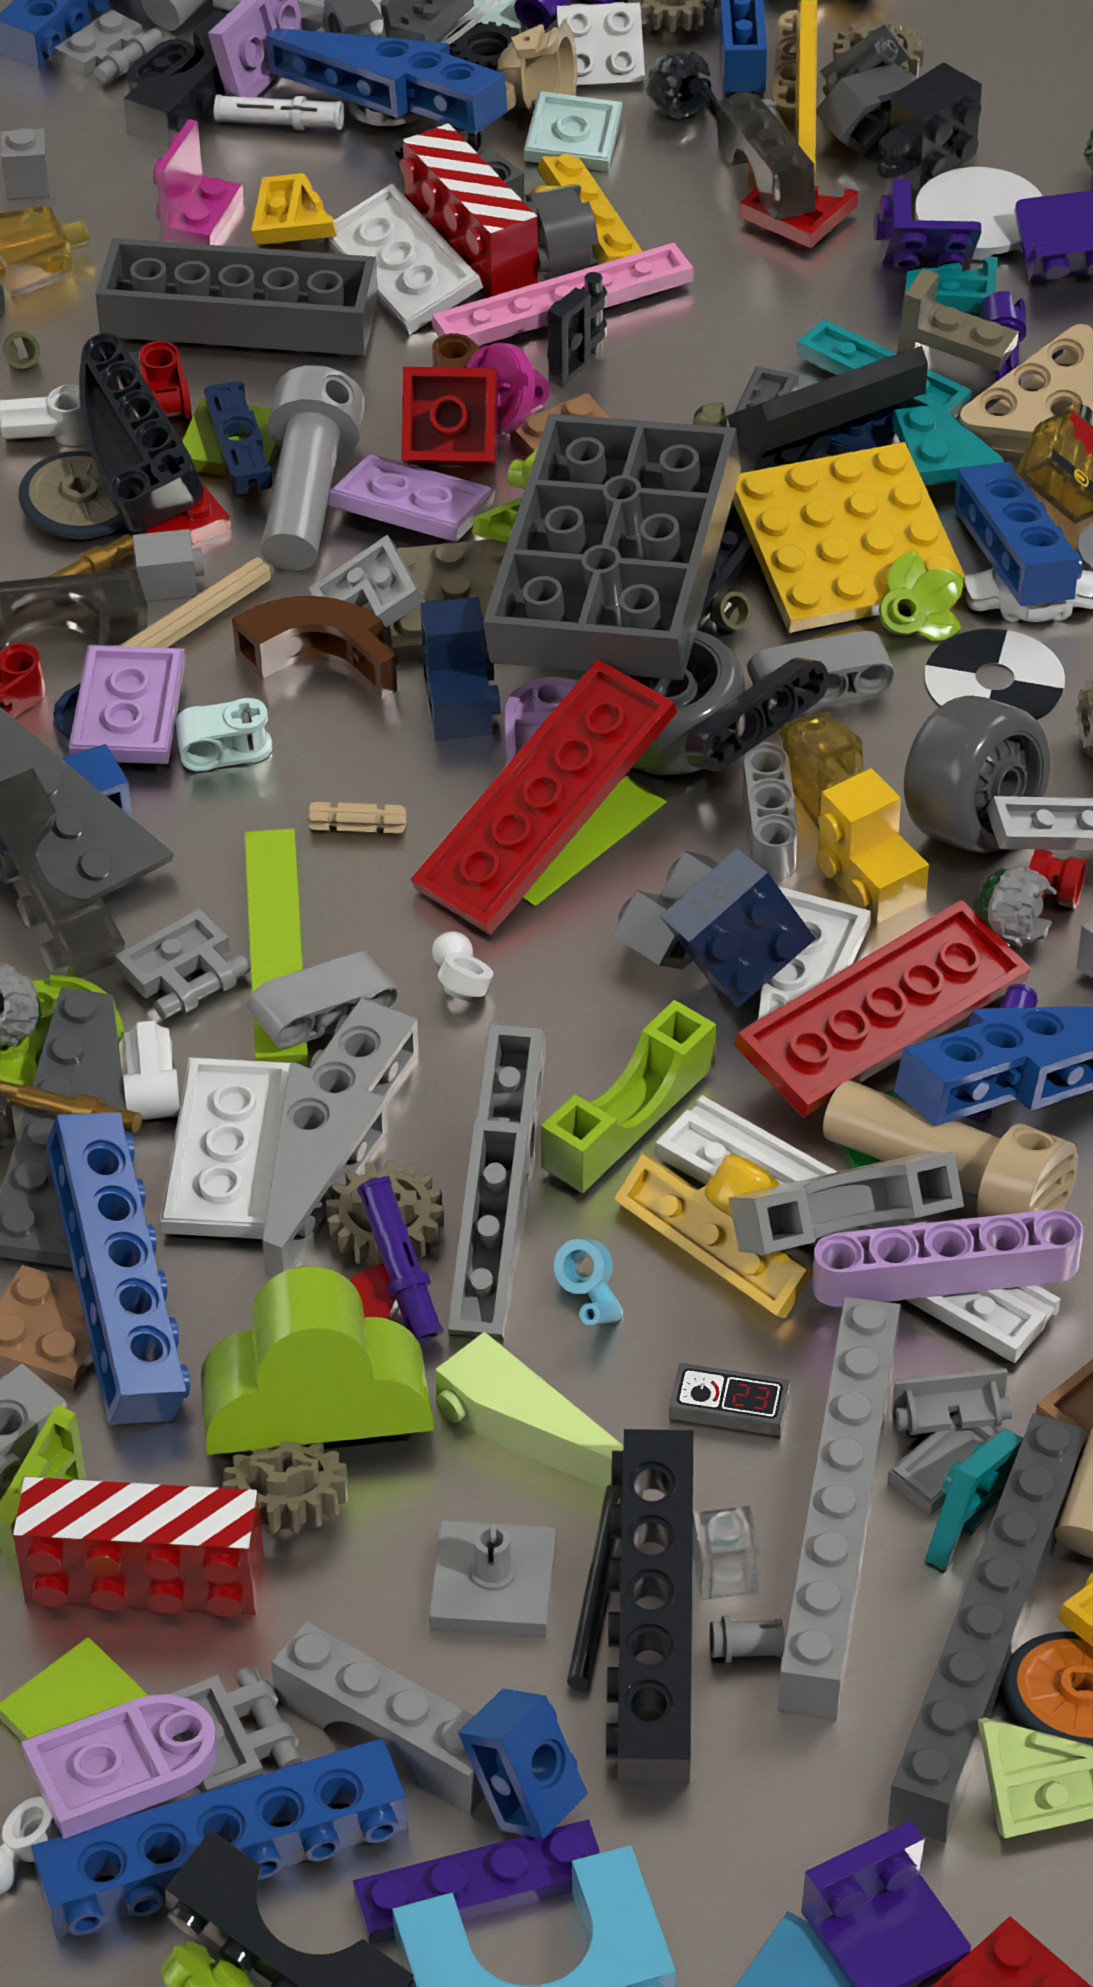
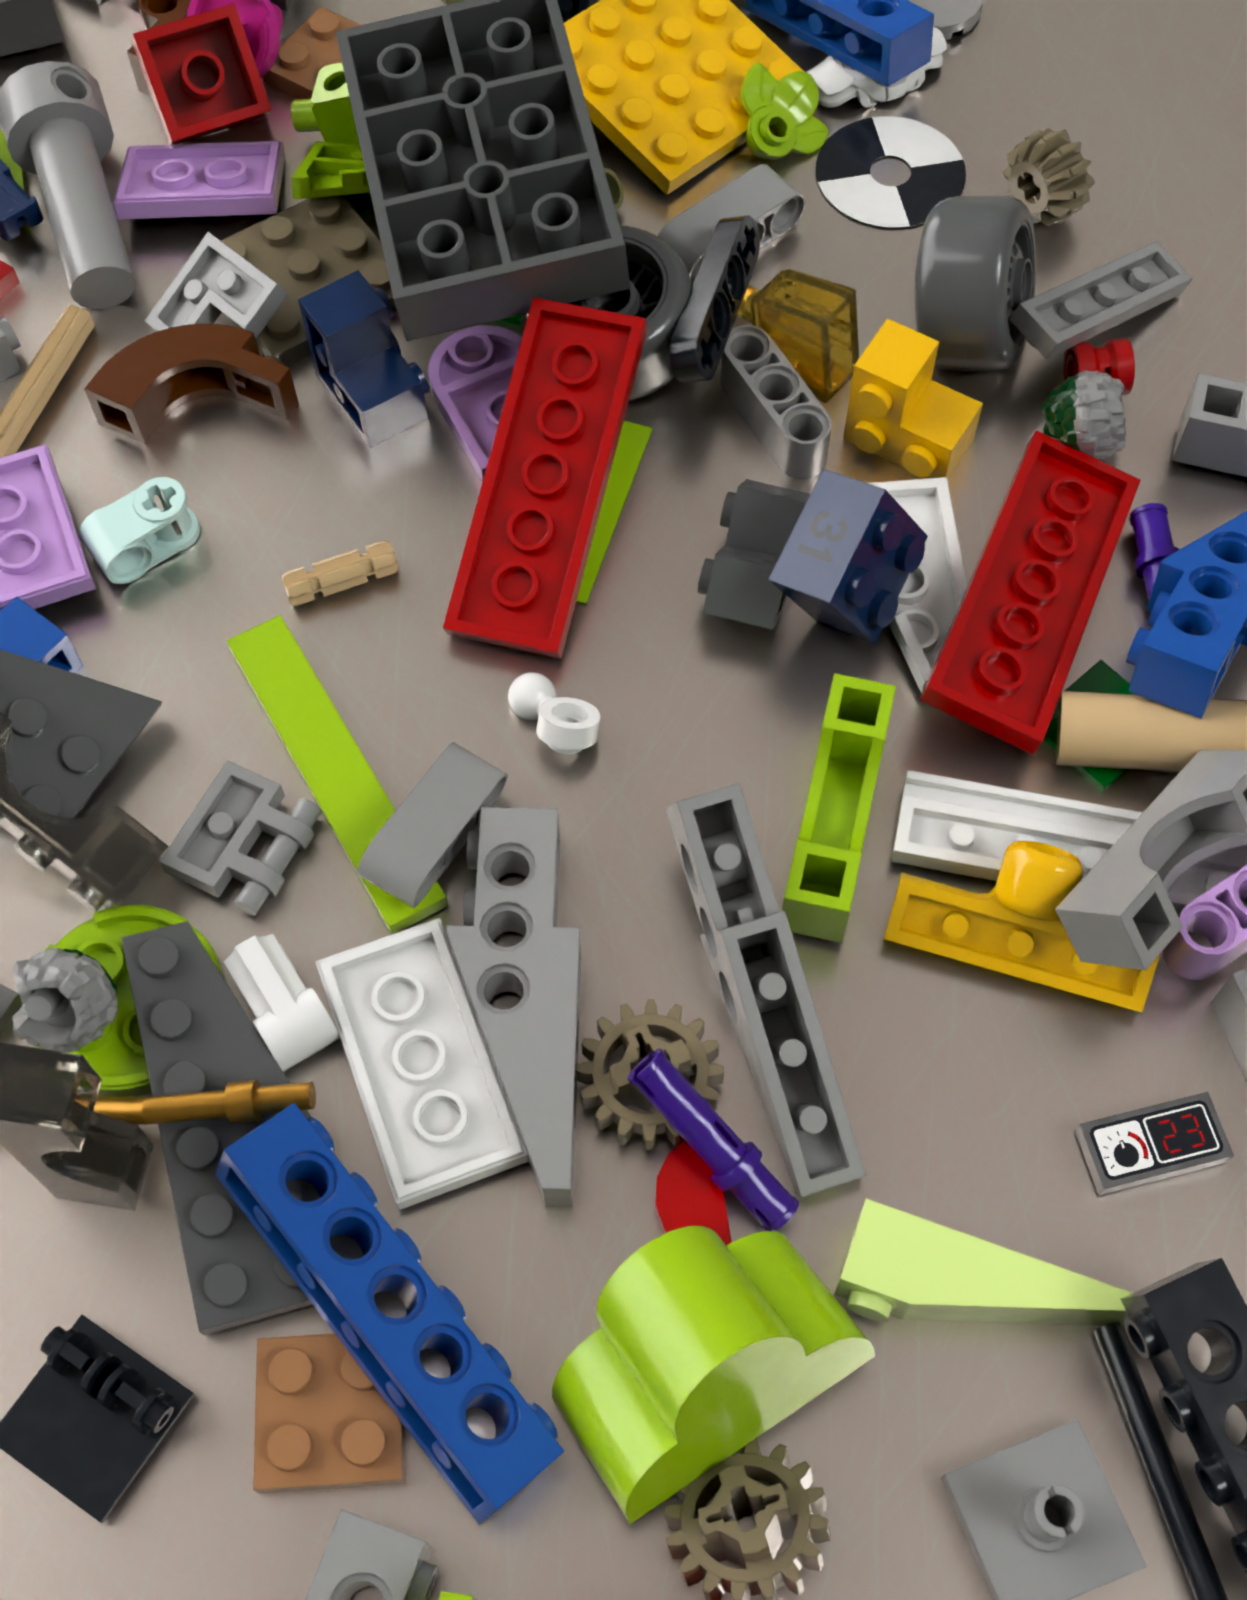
camera: 25 degrees left, 15 degrees up
medium azure plate [554,1238,623,1325] -> none

